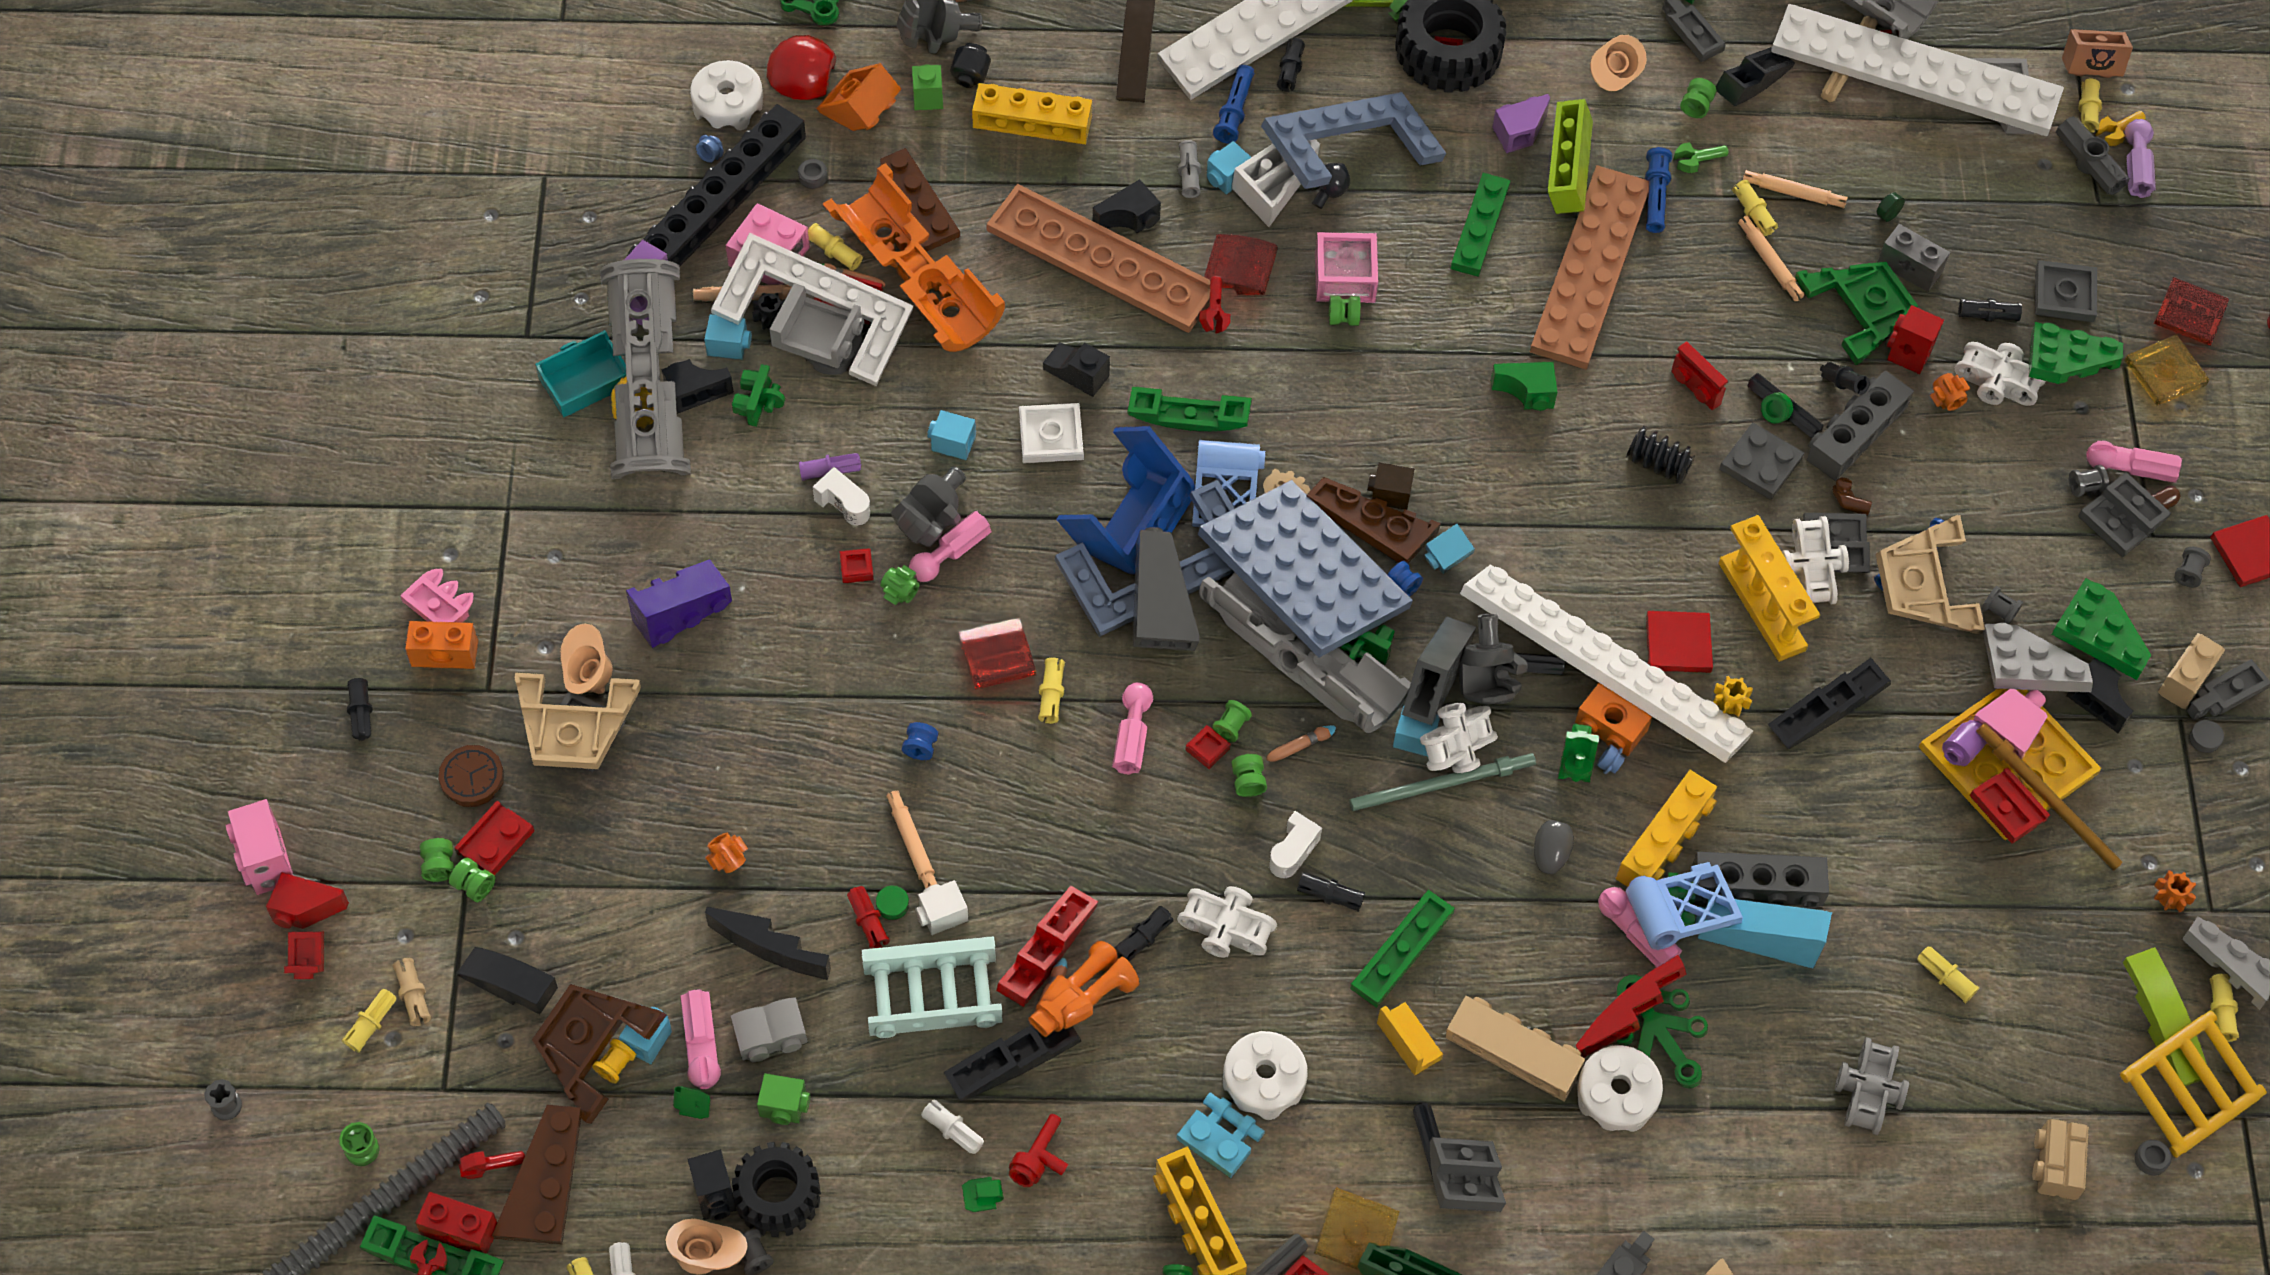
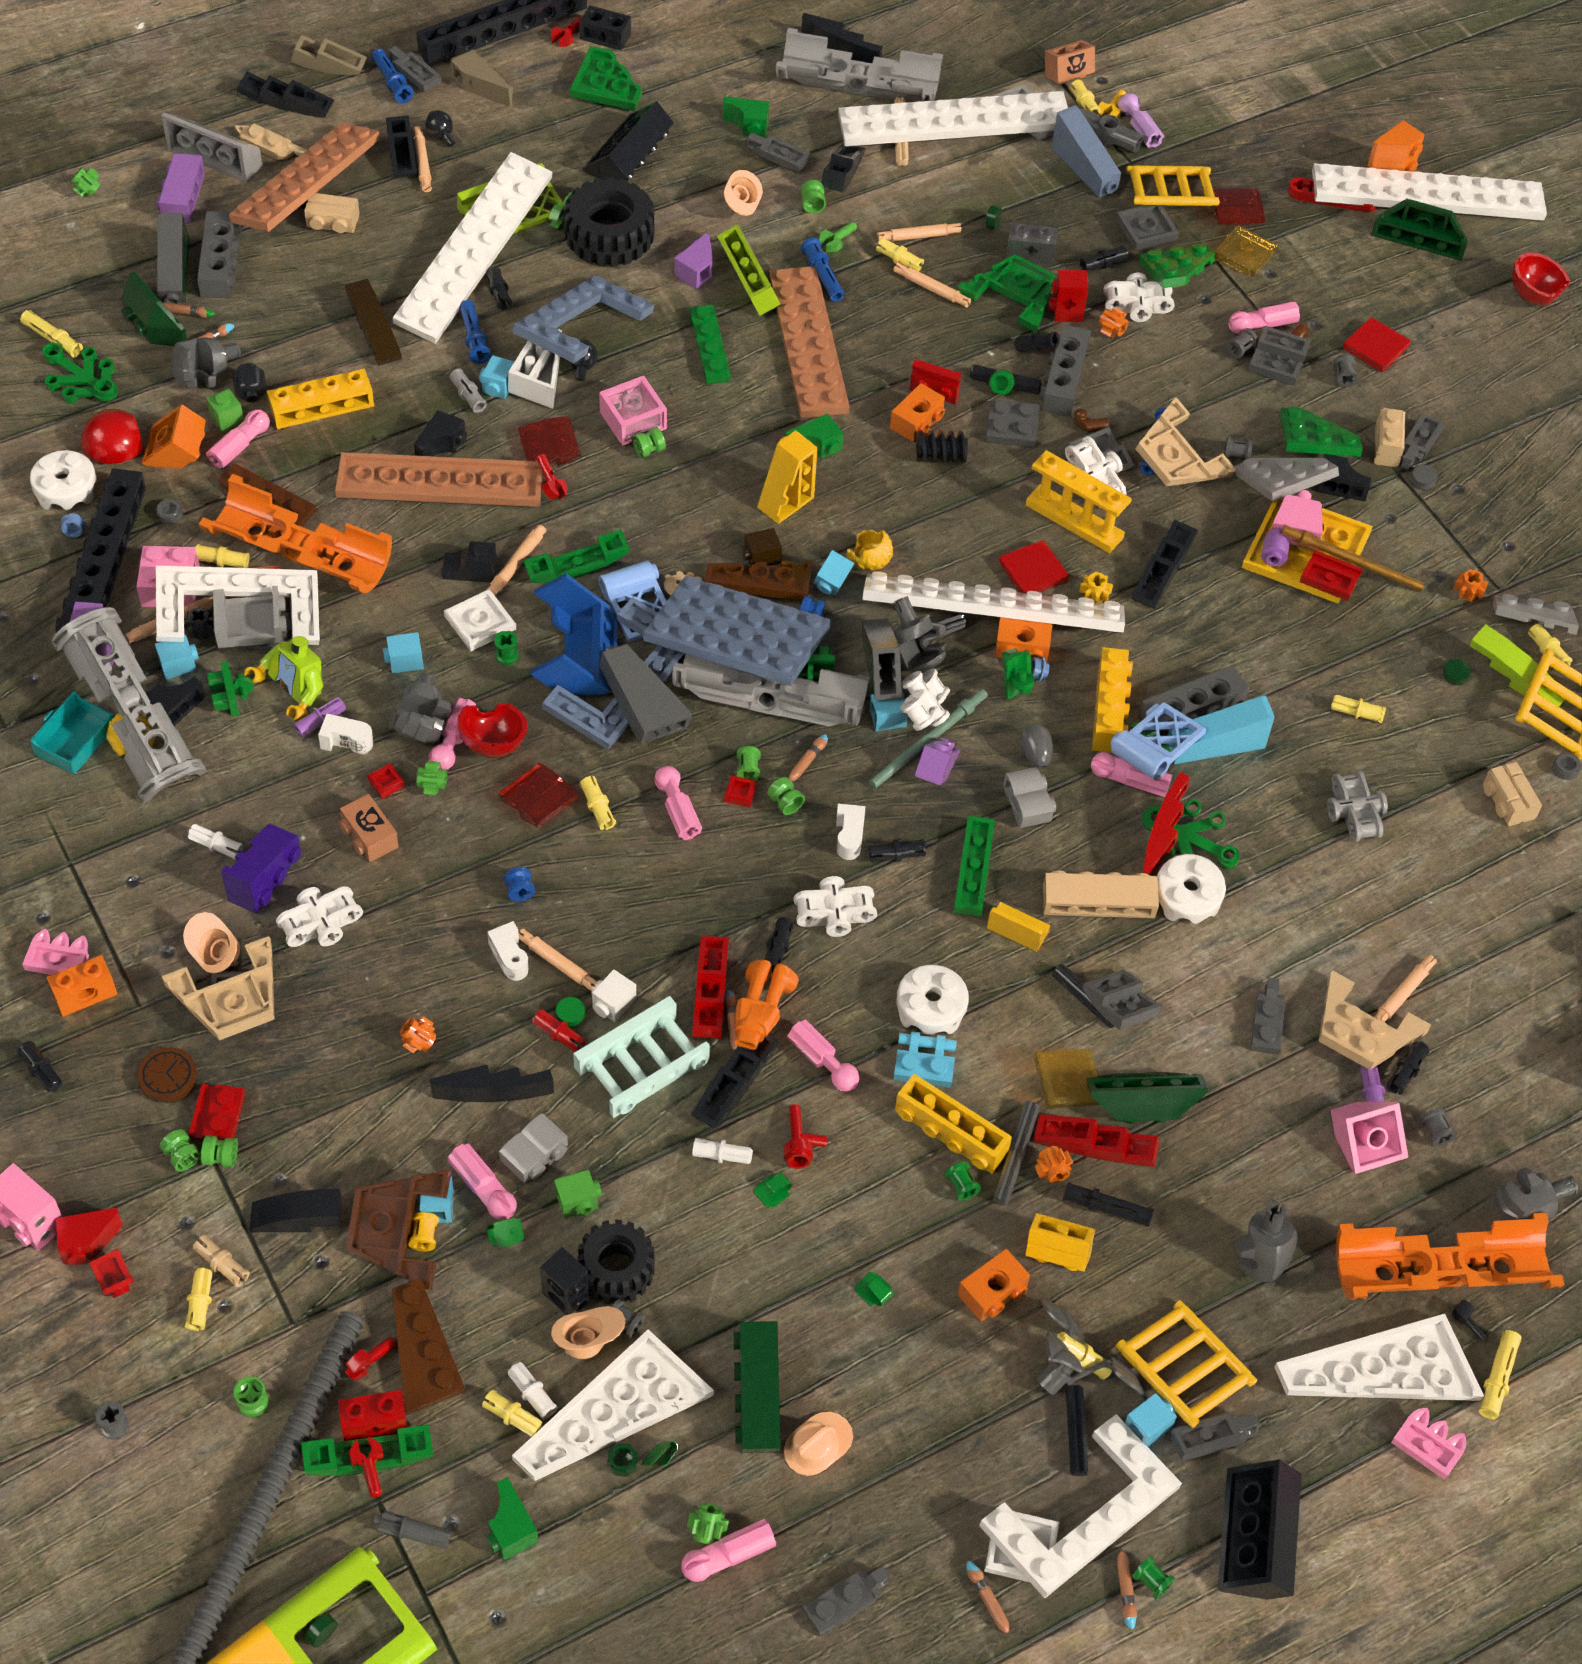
camera: 30 degrees left, 5 degrees down
none -> white axle [188,824,244,860]
none -> bright pink piece [206,409,270,469]
none -> lime torso [244,636,323,721]
none -> white axle [276,887,363,947]
none -> nougat brick [339,794,399,862]
none -> red cylinder [458,703,528,758]
none -> light nougat piece [487,525,546,596]
none -> white leg [487,921,529,981]
none -> green bush [494,631,519,665]
none -> yellow wedge [757,430,817,524]
none -> bright pink piece [787,1019,859,1091]
none -> yellow hair [846,530,893,571]
none -> orange brick [890,383,945,442]
none -> medium lavender slope [915,738,961,785]
none -> light grey brick [1003,767,1056,828]
none -> sand blue slope [1052,105,1121,198]
none -> yellow bar [1126,165,1220,206]
none -> dark green tile [1443,659,1471,685]

